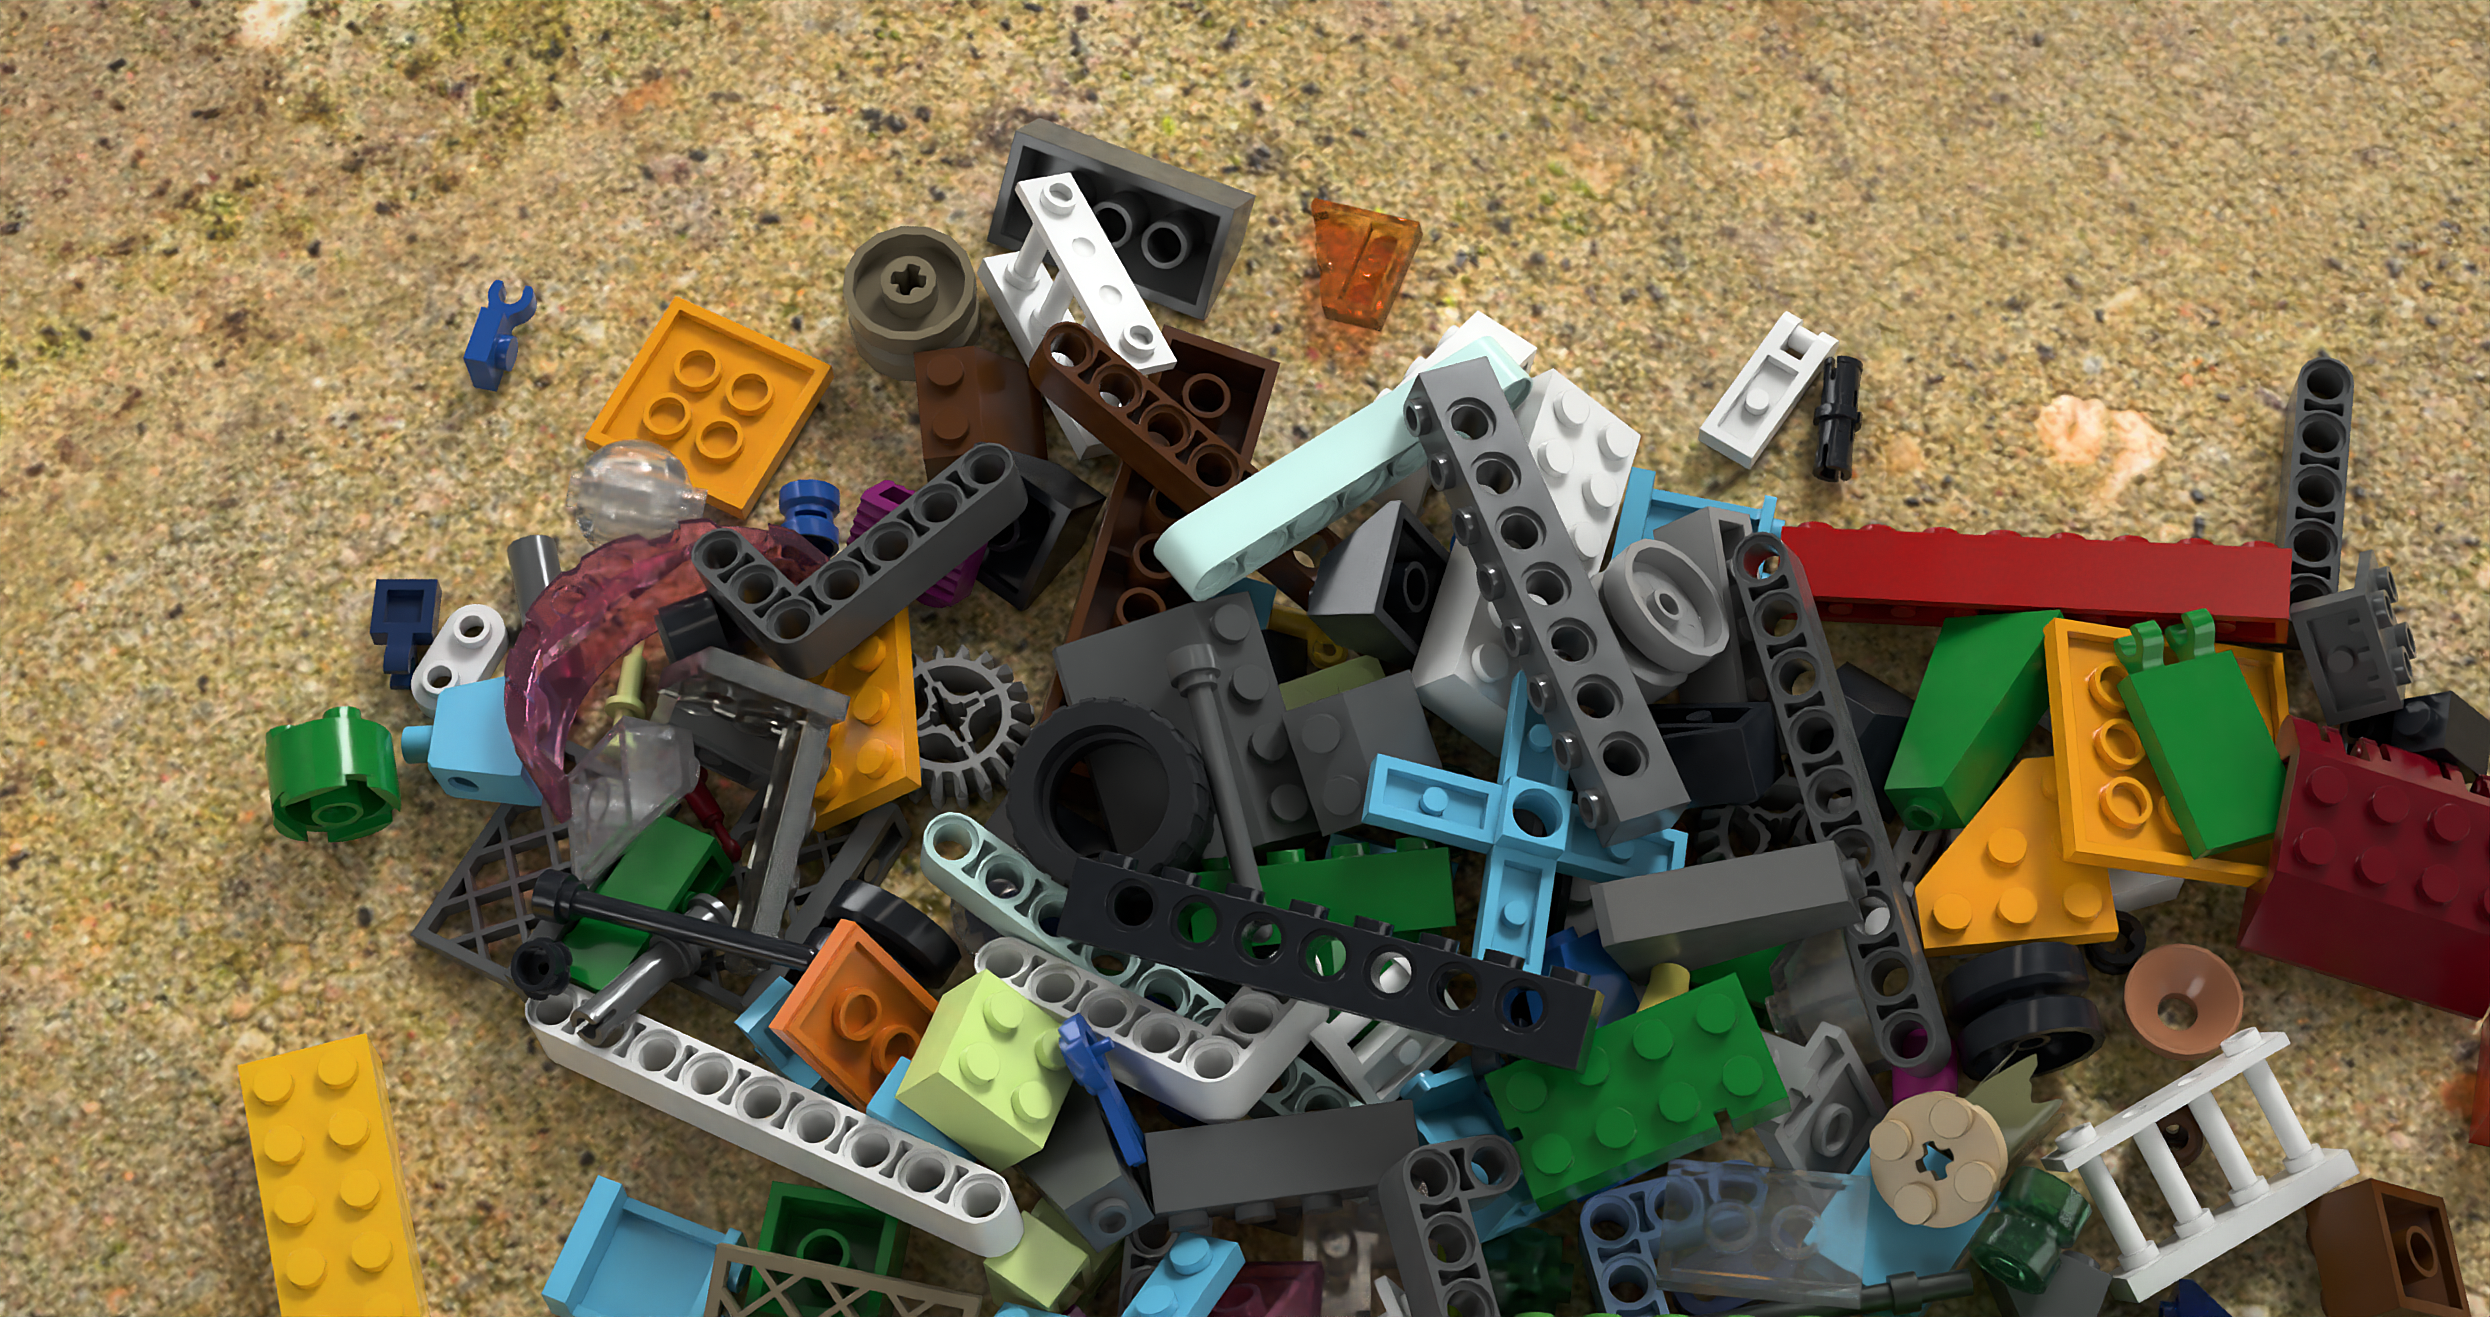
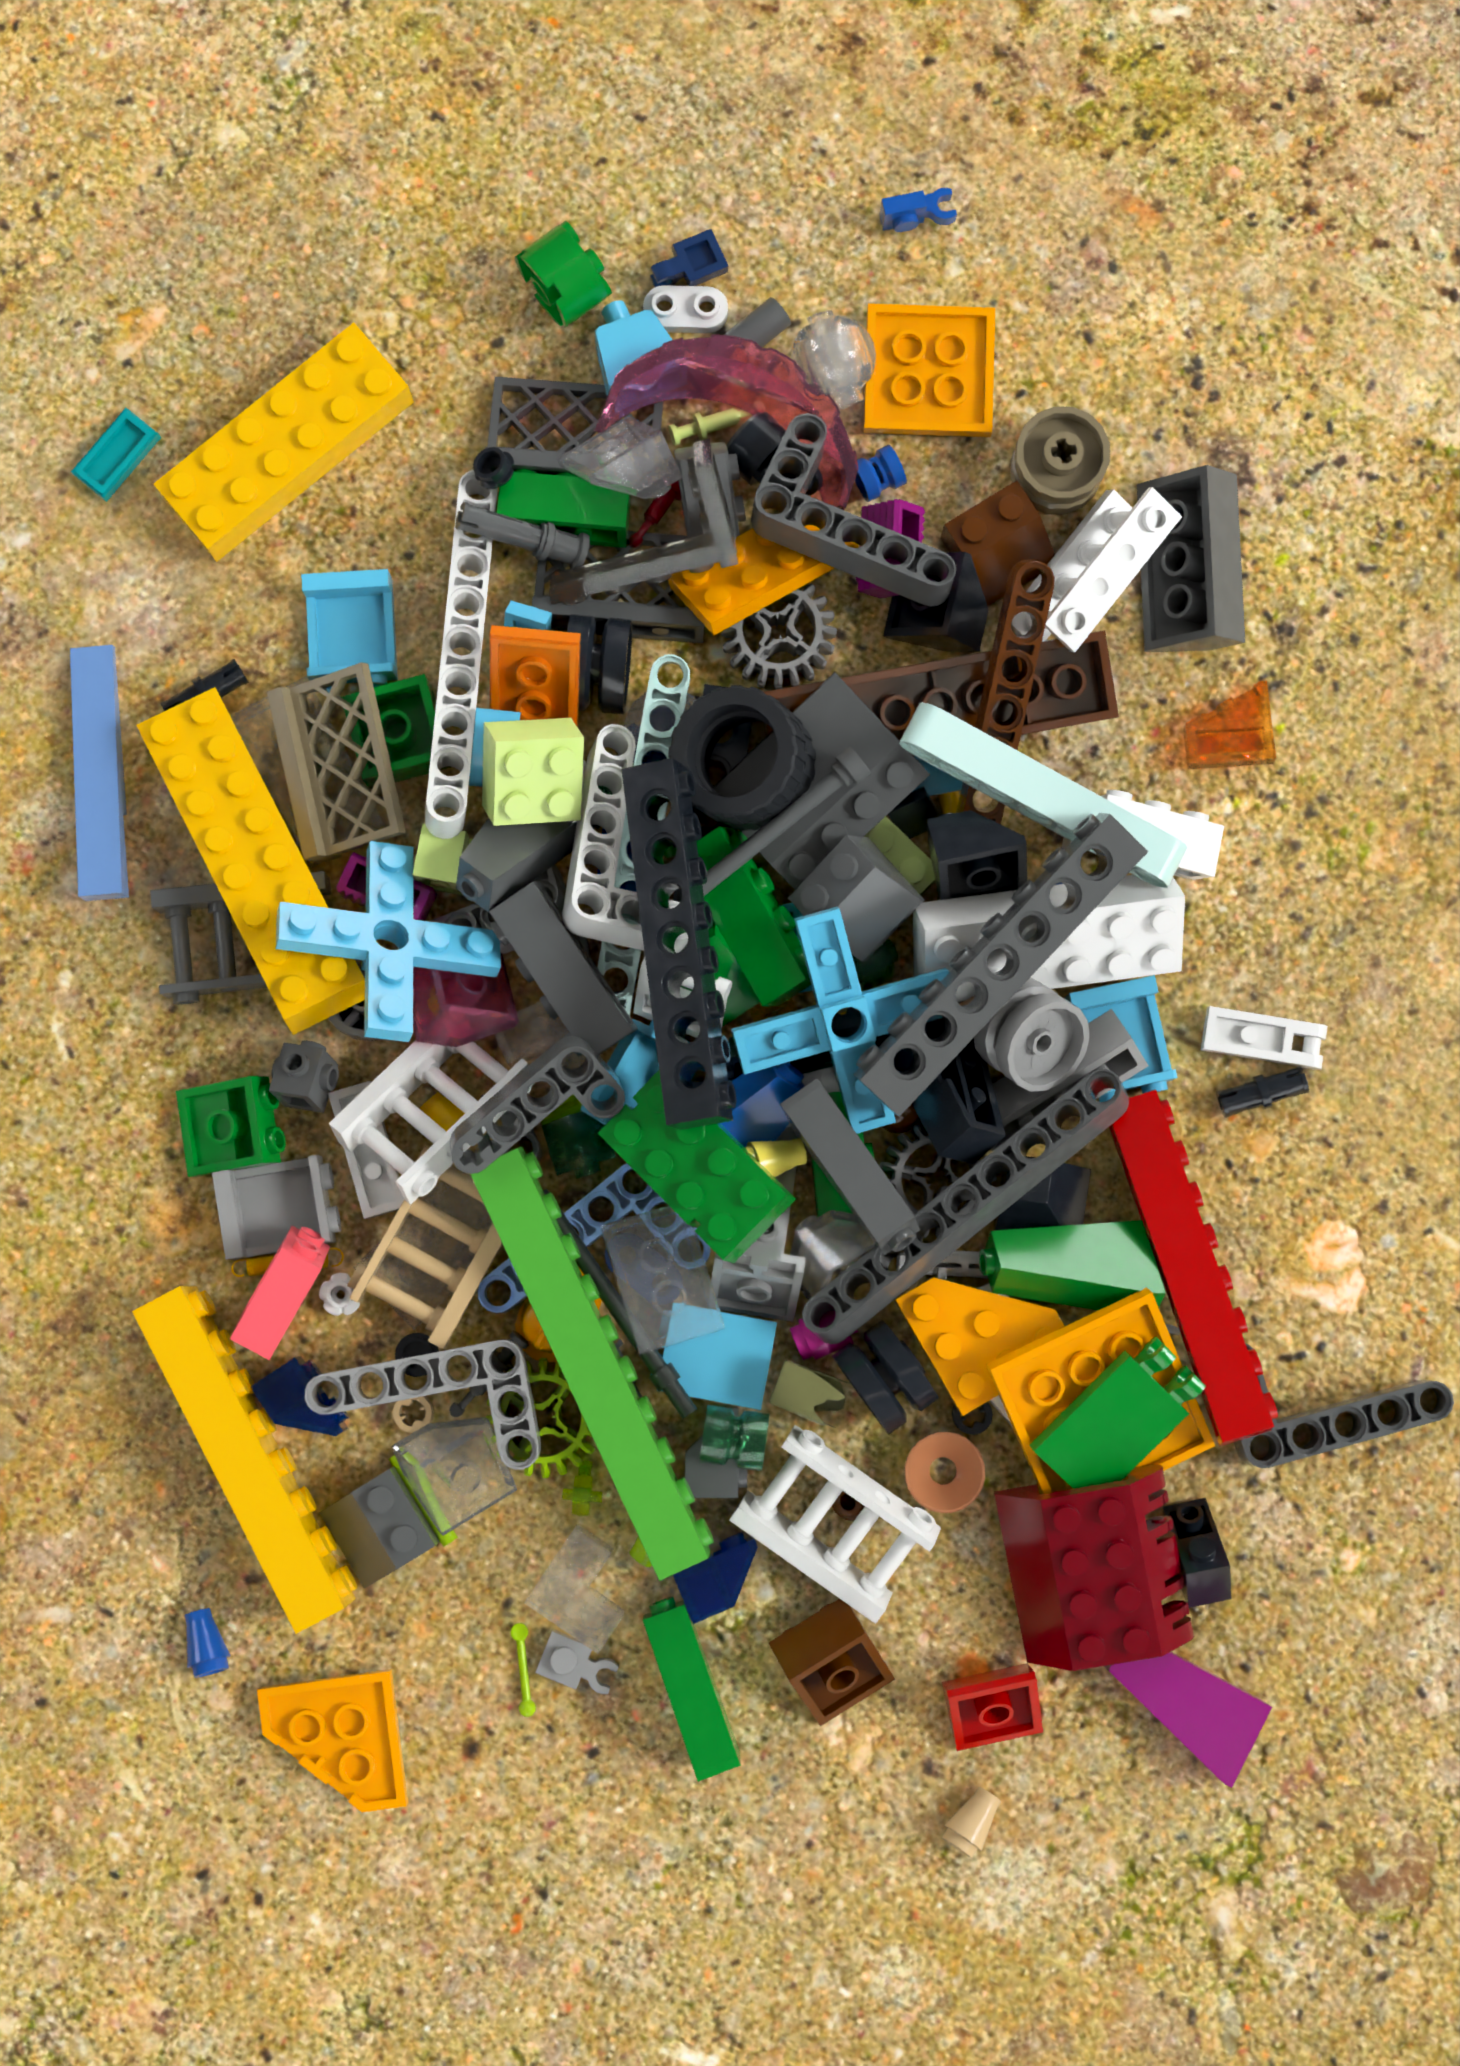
camera: 60 degrees right, 20 degrees up
black piece [531,869,819,972] -> none
blue piece [1058,1013,1147,1167] -> none
tan plate [1869,1091,2008,1228] -> none
dark grey bracket [2289,549,2417,727] -> none

